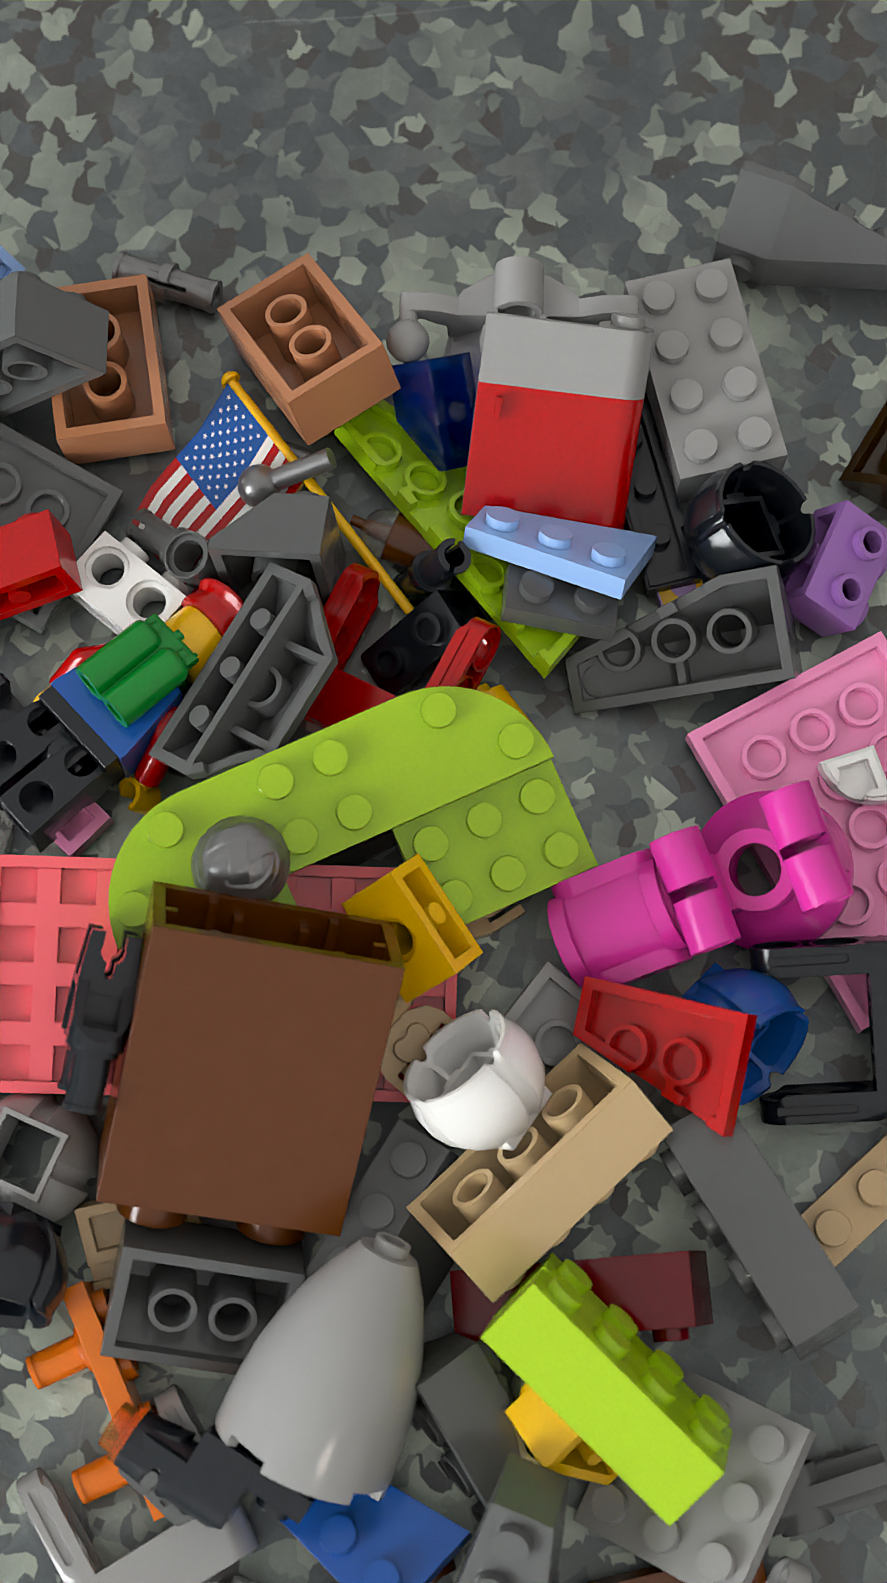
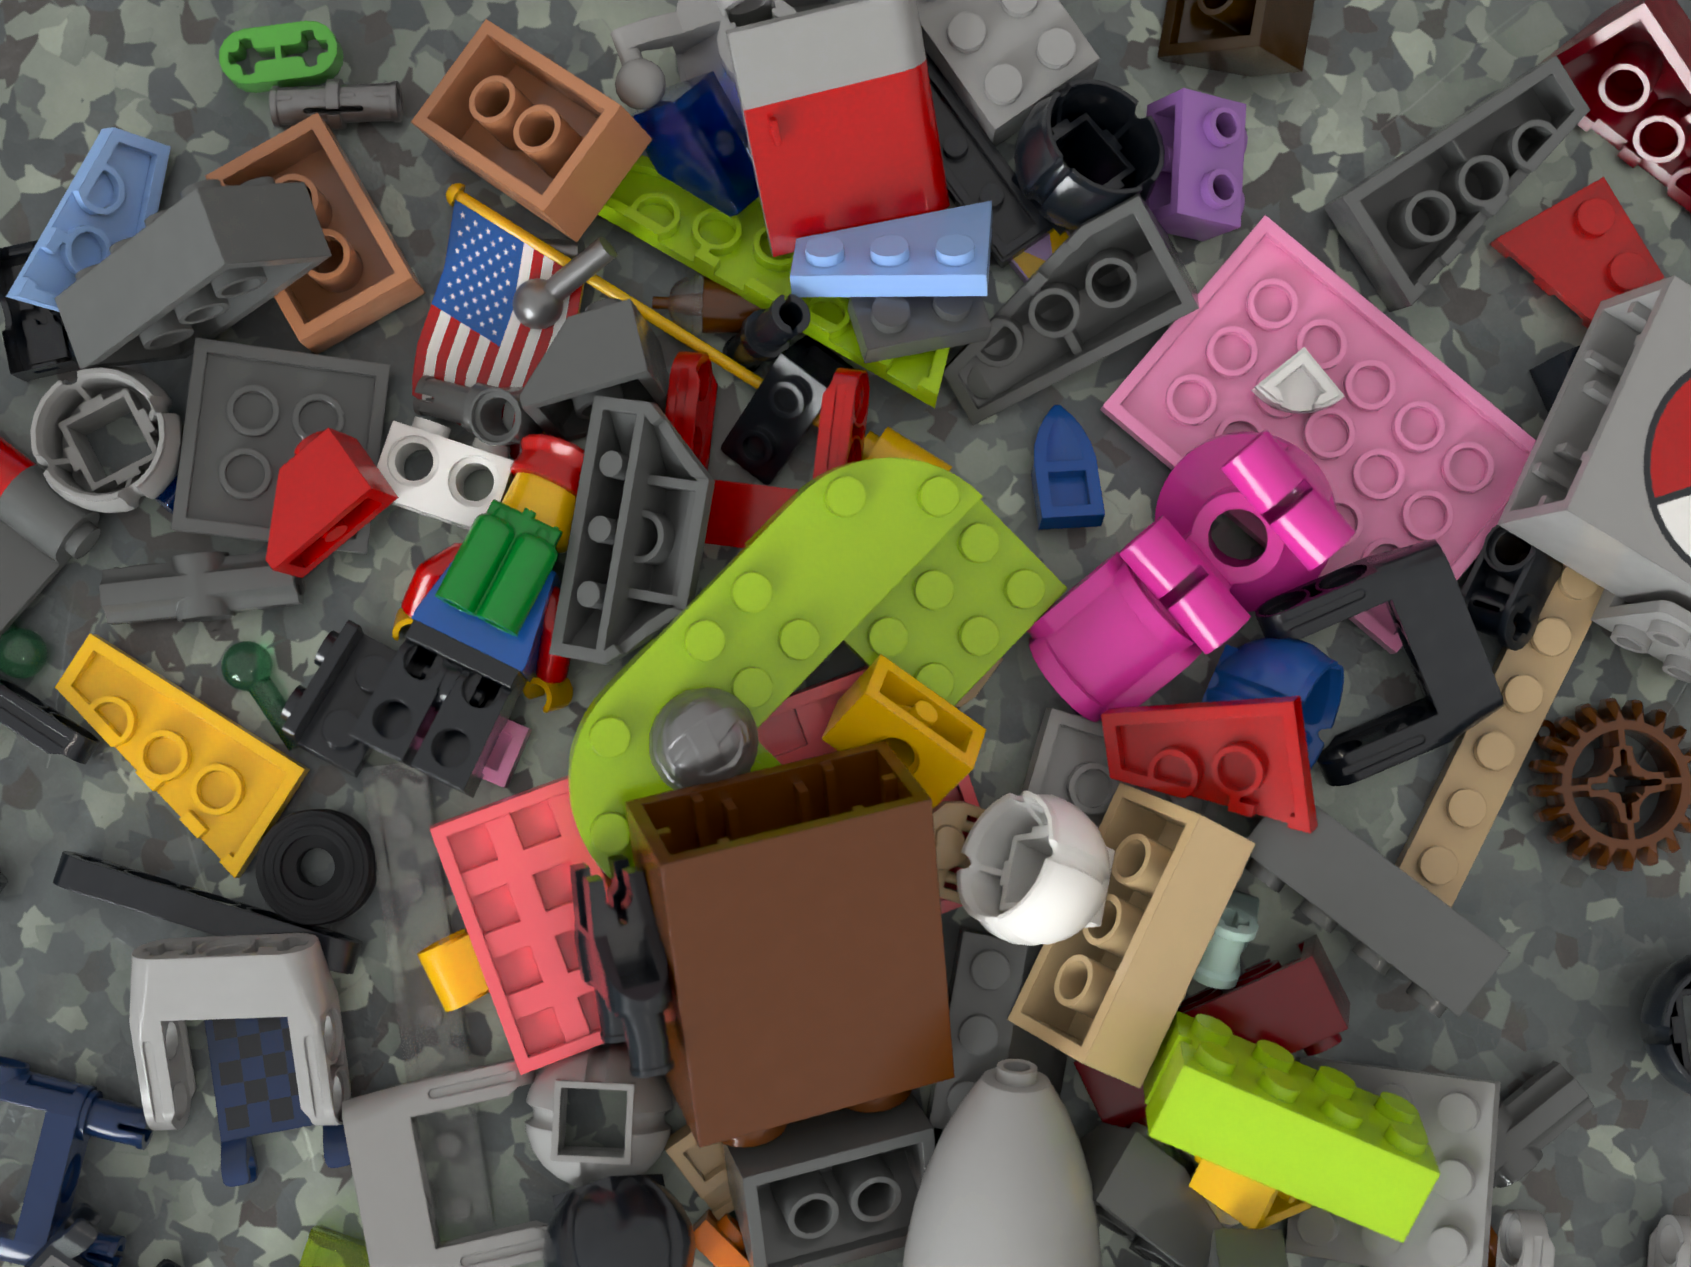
camera: 25 degrees left, 10 degrees up
none -> bright green beam [219,21,344,93]
none -> blue plate [1031,405,1105,530]
none -> light aqua piece [1192,890,1260,989]

